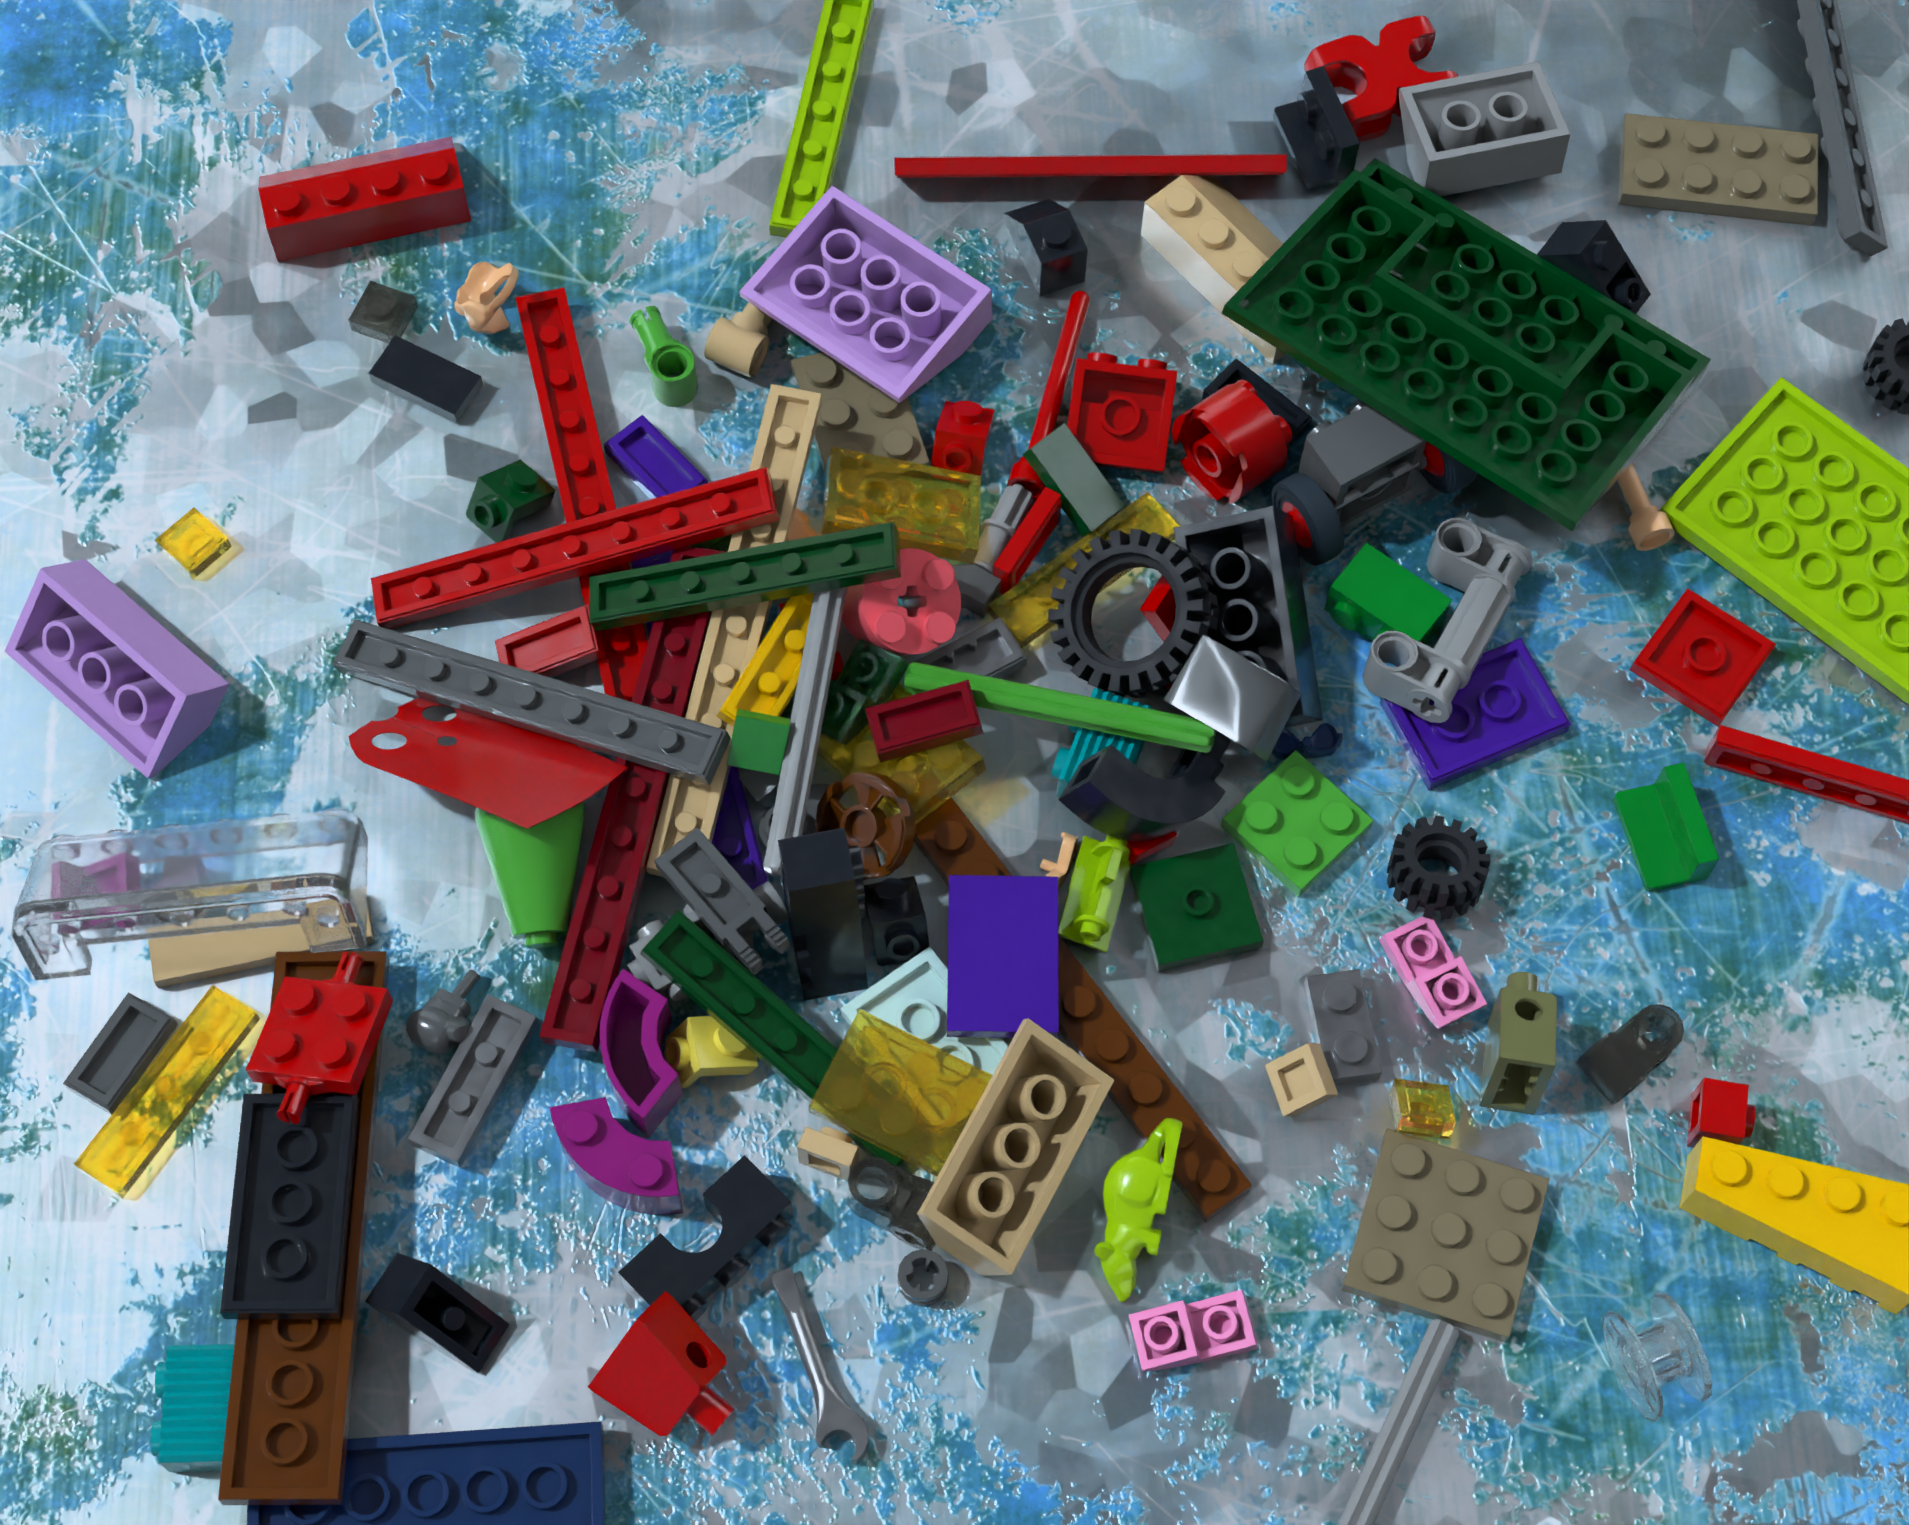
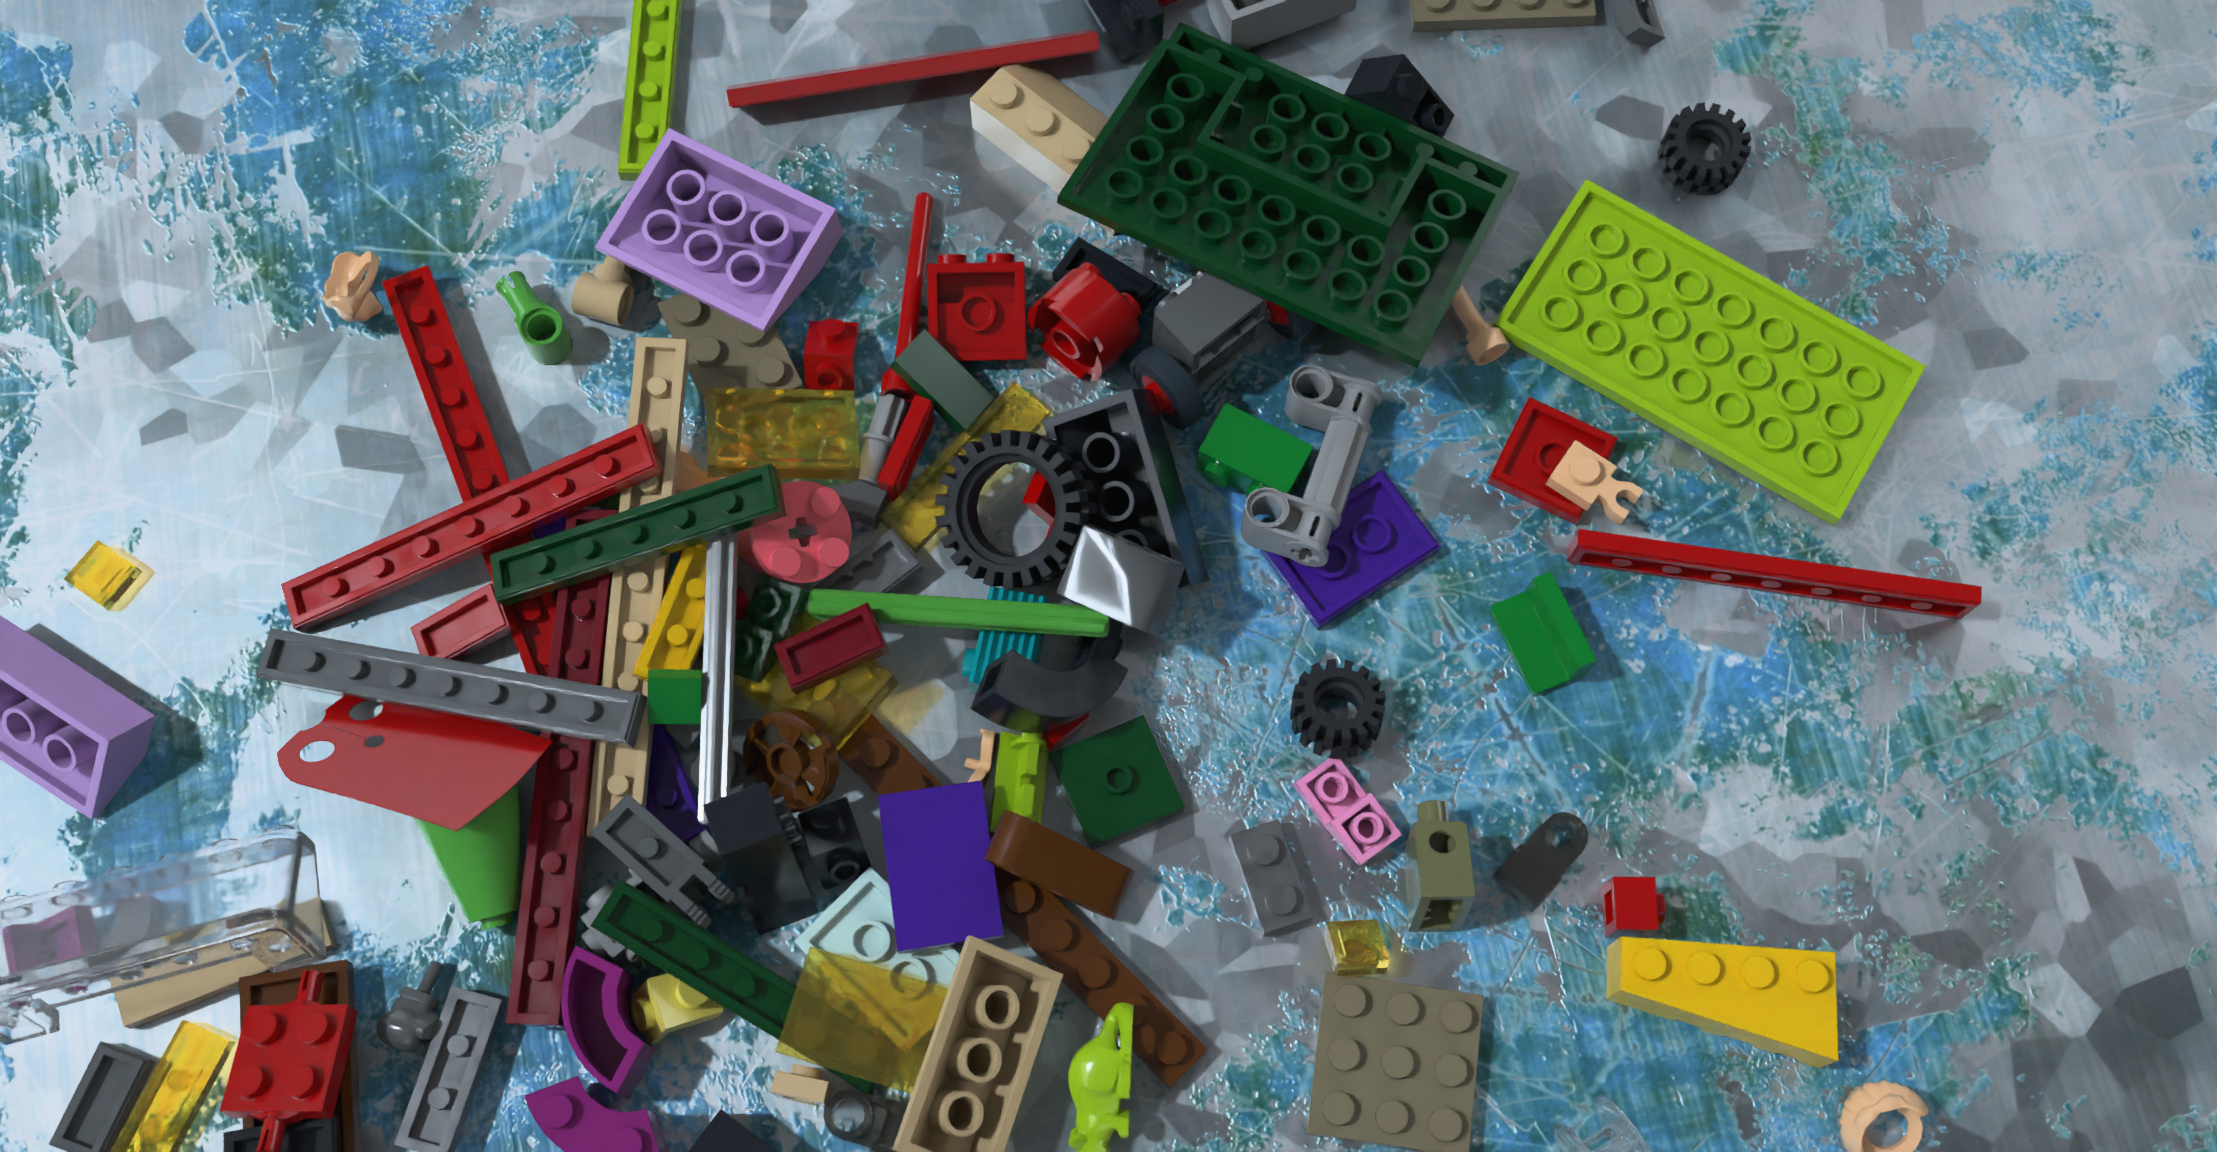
camera: 10 degrees left, 5 degrees up
red slope [258,137,471,262] -> none
clear smoke plate [348,280,418,344] -> none
black tile [368,335,483,423] -> none
dark green bracket [466,459,556,543] -> none
dark purple tile [604,415,708,499] -> none
black slope [1003,199,1088,297] -> none
bright green plate [1221,750,1374,897] -> none
tan plate [1265,1043,1339,1117] -> none
dark blue piece [1271,723,1343,760] -> none
none -> reddish brown beam [983,810,1135,920]
none -> light nougat plate [1545,440,1644,525]

